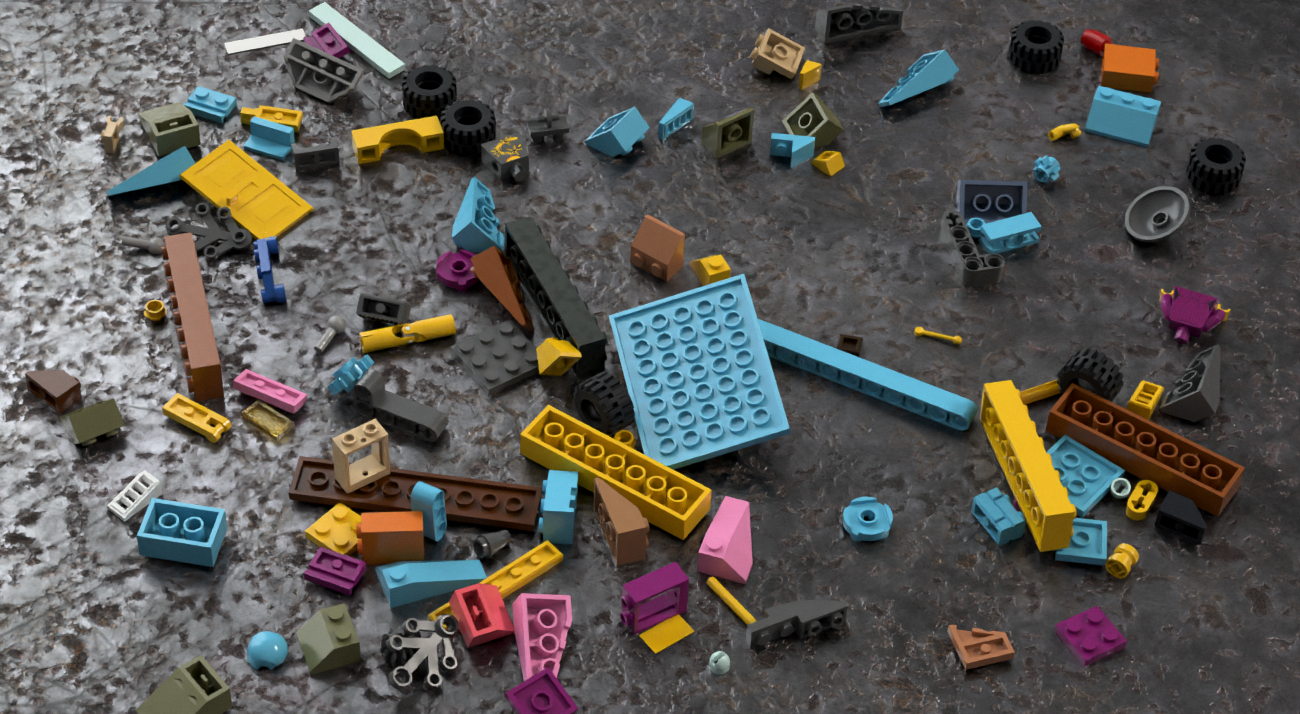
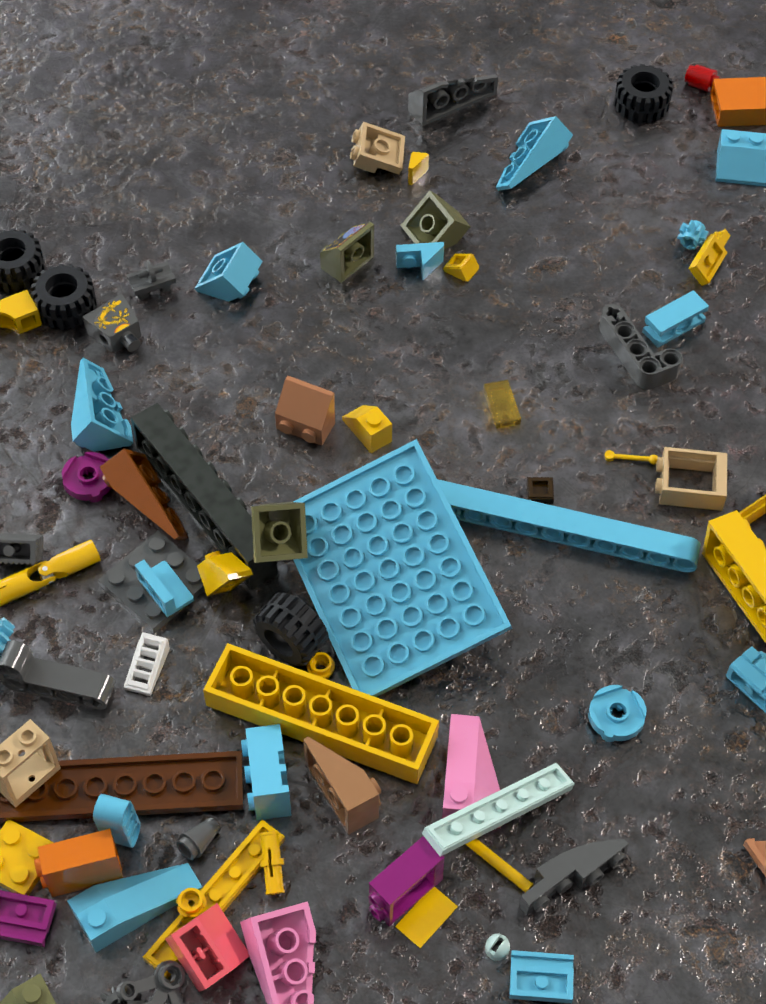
camera: 10 degrees left, 10 degrees up
medium azure slope [658,98,694,140] -> none
sand blue slope [956,180,1027,224] -> none
medium azure plate [966,218,986,238] -> none
yellow arm [1048,123,1082,141] -> none
none -> white slope [124,632,170,697]
none -> medium azure panel [135,560,194,617]
none -> yellow plate [176,888,207,918]
none -> olive slope [251,502,308,563]
none -> yellow pin [260,831,285,895]
none -> light aqua tile [422,763,575,857]
none -> clear yellow tile [483,380,521,429]
none -> medium azure plate [509,950,574,1004]
none -> tan window [655,447,727,511]
none -> yellow hinge [688,229,731,286]

